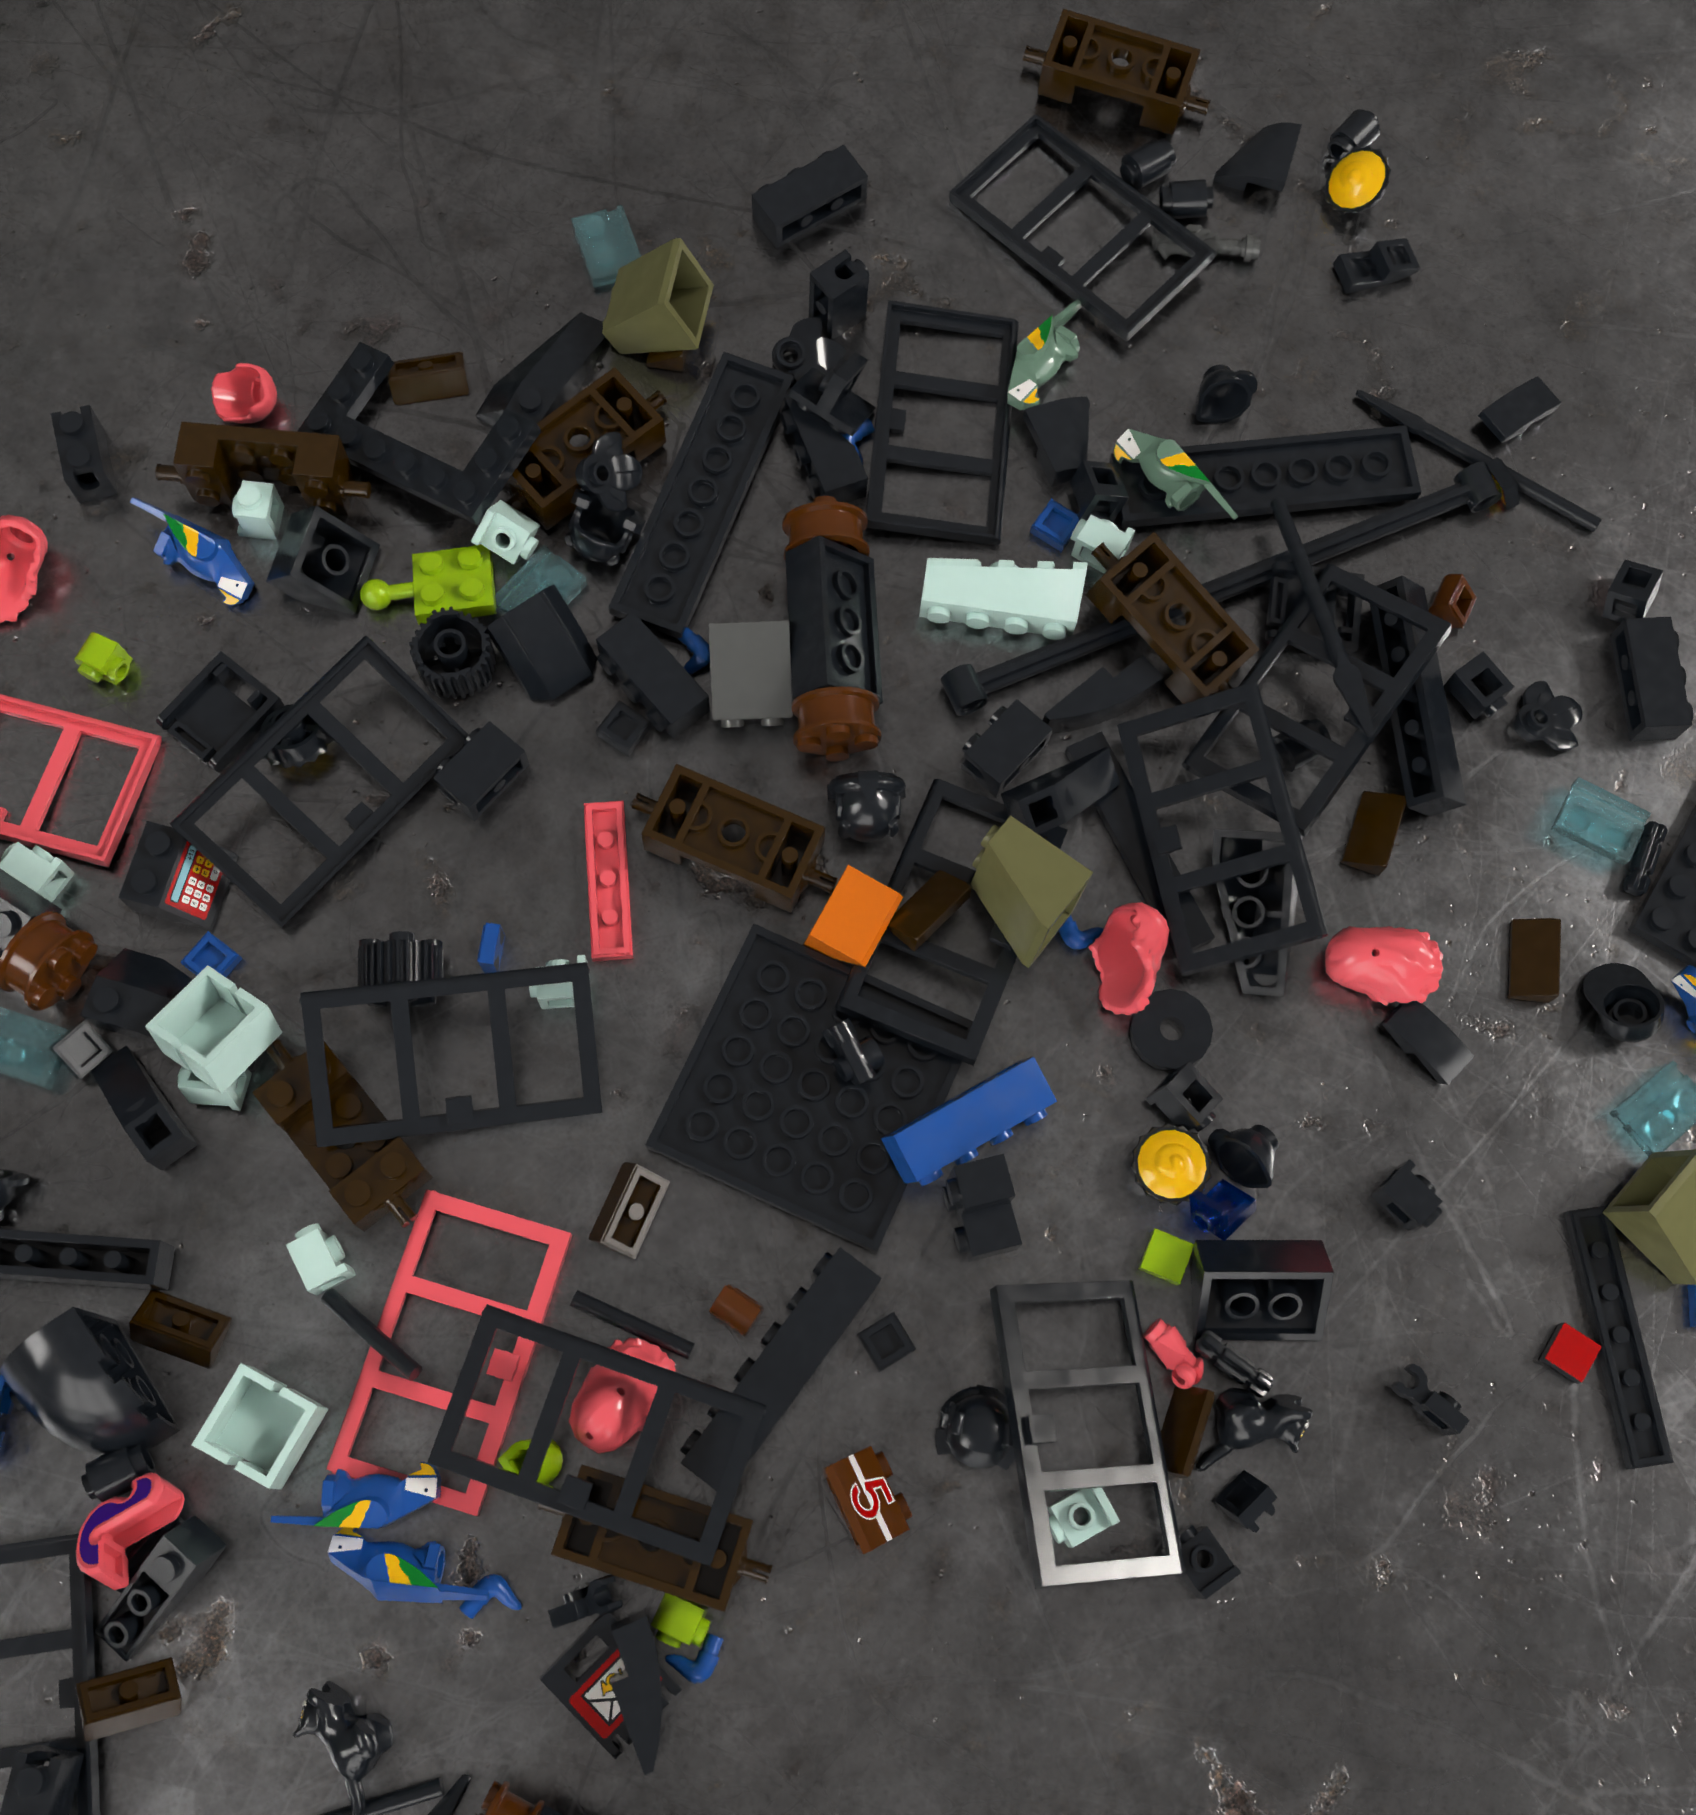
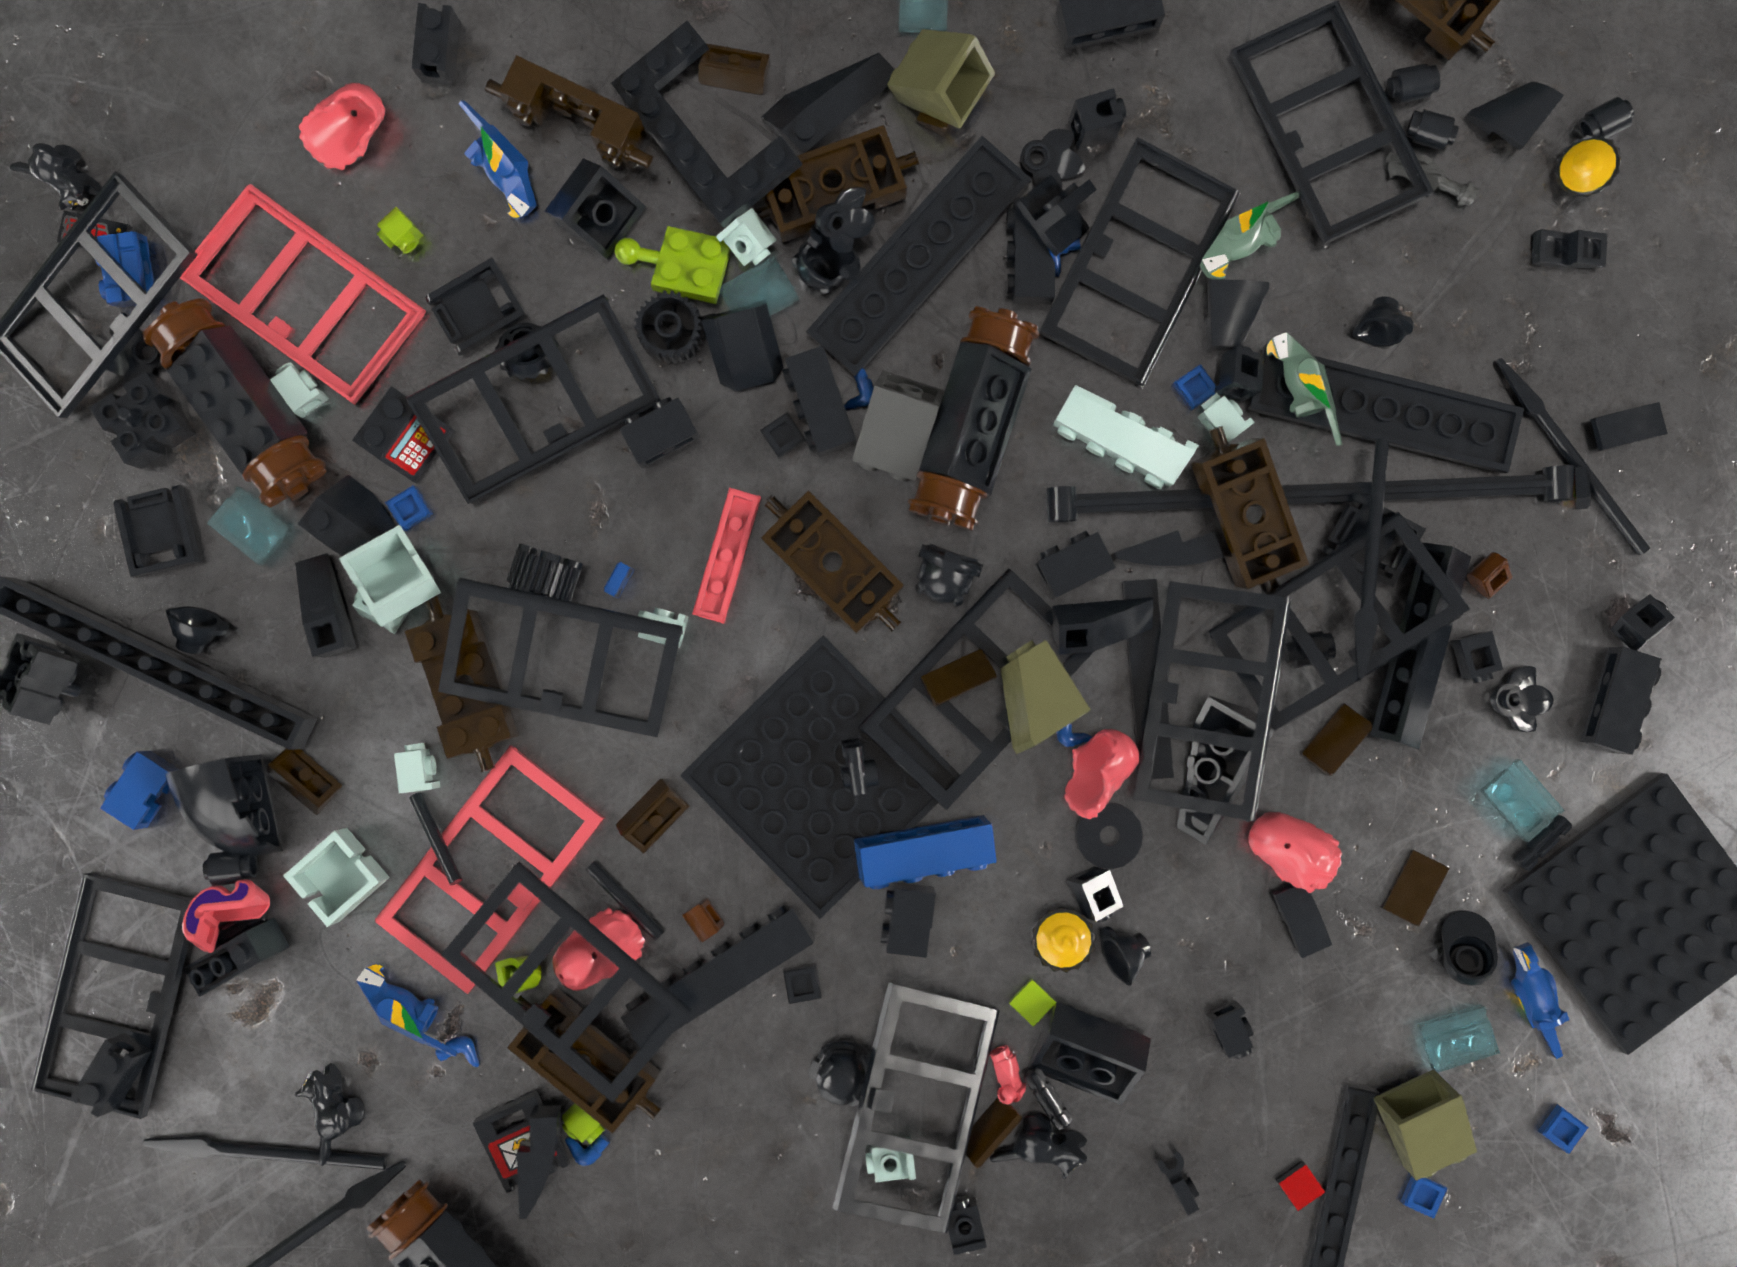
camera: 30 degrees right, 15 degrees up
black tile [49,1019,113,1079] -> none
dark brown slope [76,1657,181,1741] -> none
coral hair [211,363,277,424] -> none
light aqua brick [232,480,284,540] -> none
blue animal [270,1462,441,1529] -> none
black plate [548,1575,623,1629] -> none
orange slope [803,865,903,967] -> none
reddish brown slope [822,1446,913,1555] -> none
clear blue bracket [1189,1179,1257,1241] -> none
black tile [1214,1470,1277,1533] -> none

